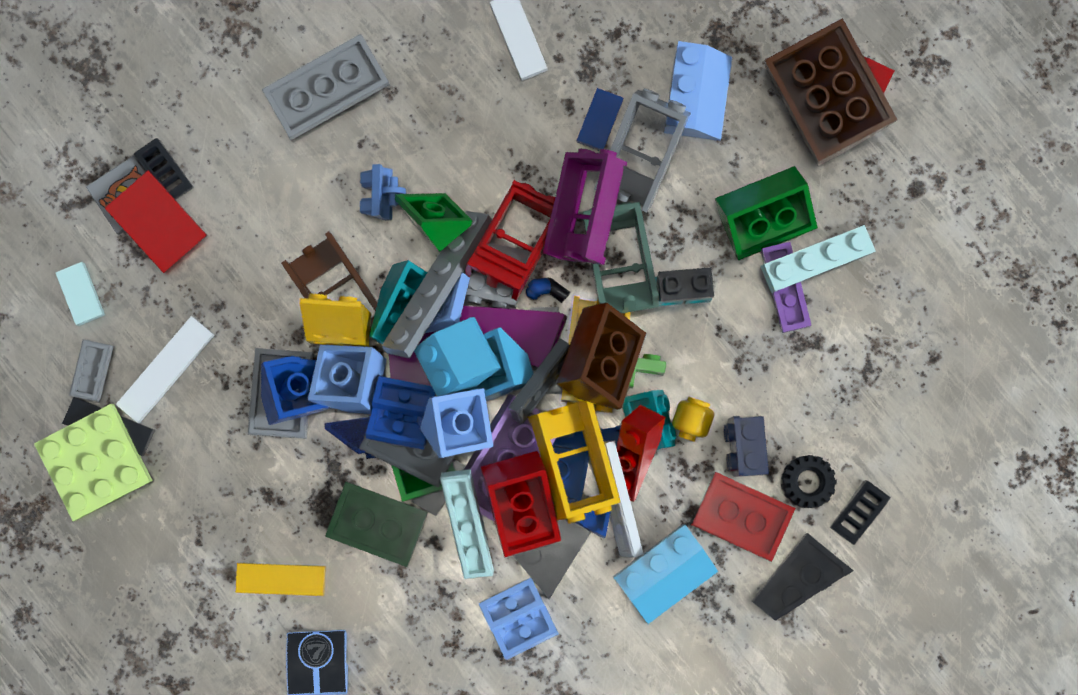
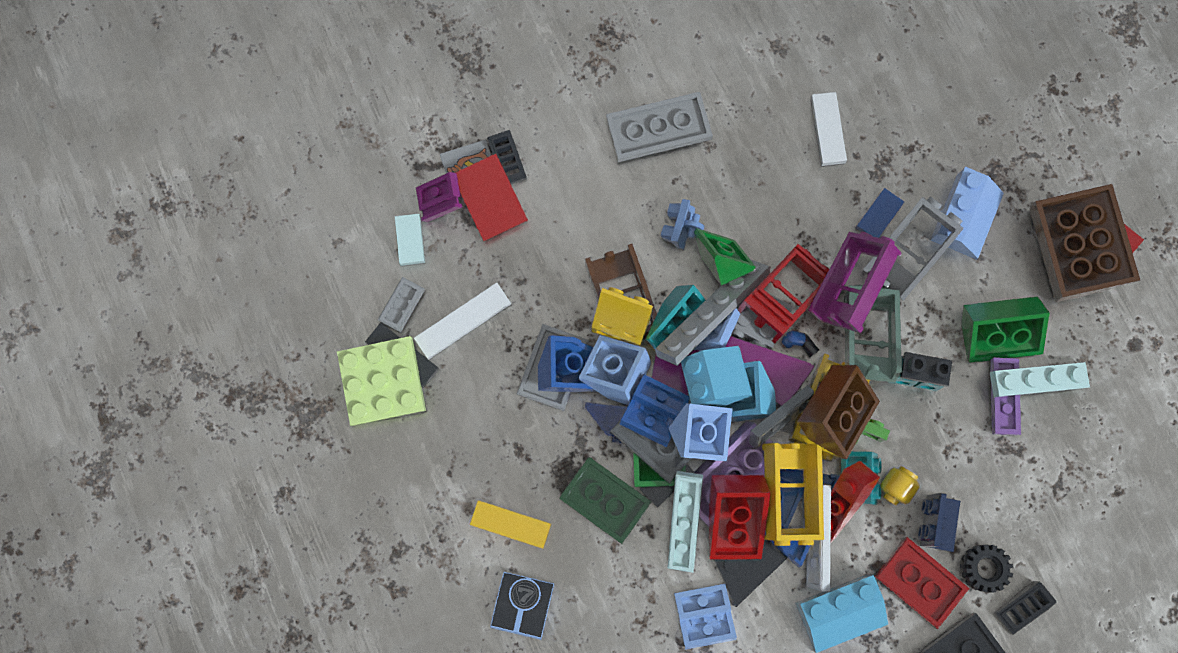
camera: 10 degrees right, 5 degrees down
none -> magenta plate [415,172,462,222]

